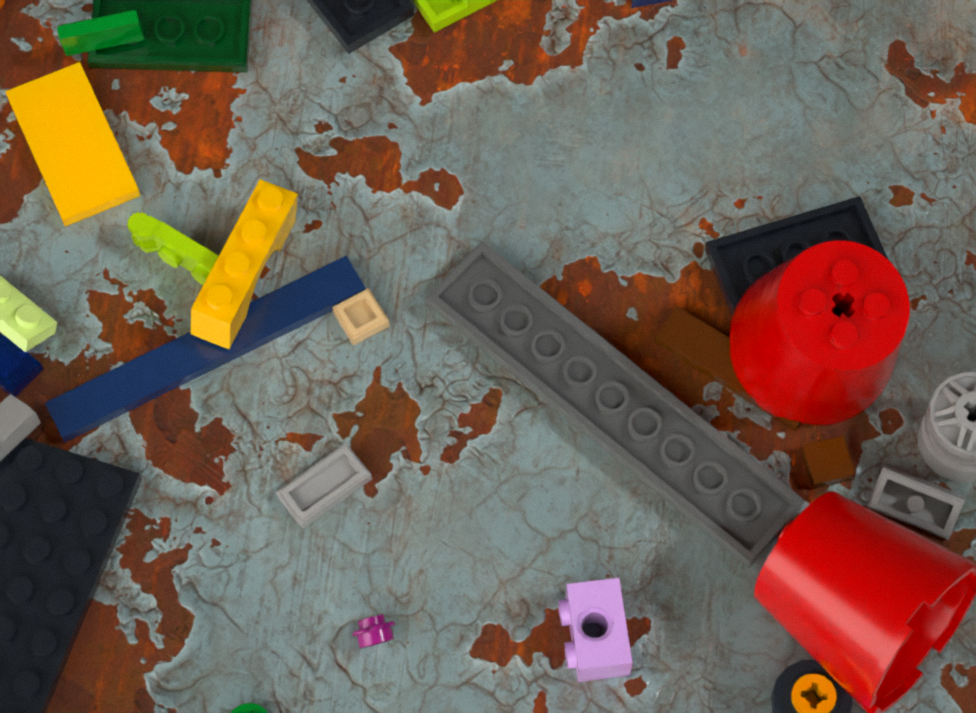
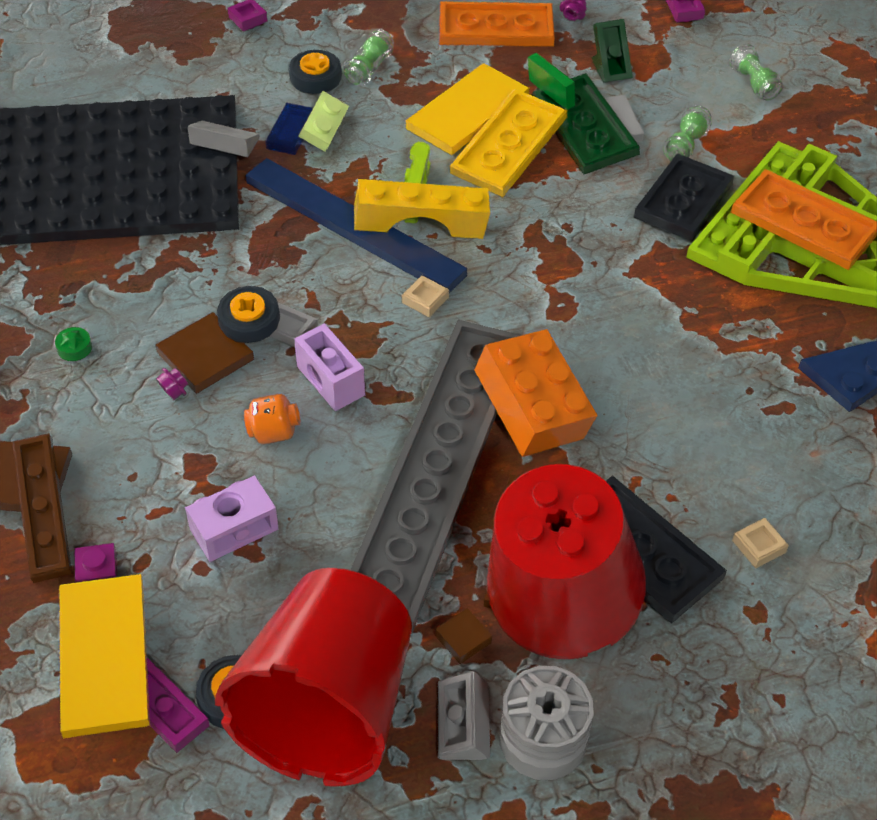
camera: 65 degrees right, 15 degrees down
none -> reddish brown tile [155,312,254,394]
none -> black wheel [217,286,280,343]
none -> orange head [244,394,301,444]
none -> lavender brick [294,323,365,411]
none -> yellow tile [450,89,567,197]
none -> orange brick [474,329,598,457]
none -> tan tile [732,518,789,569]

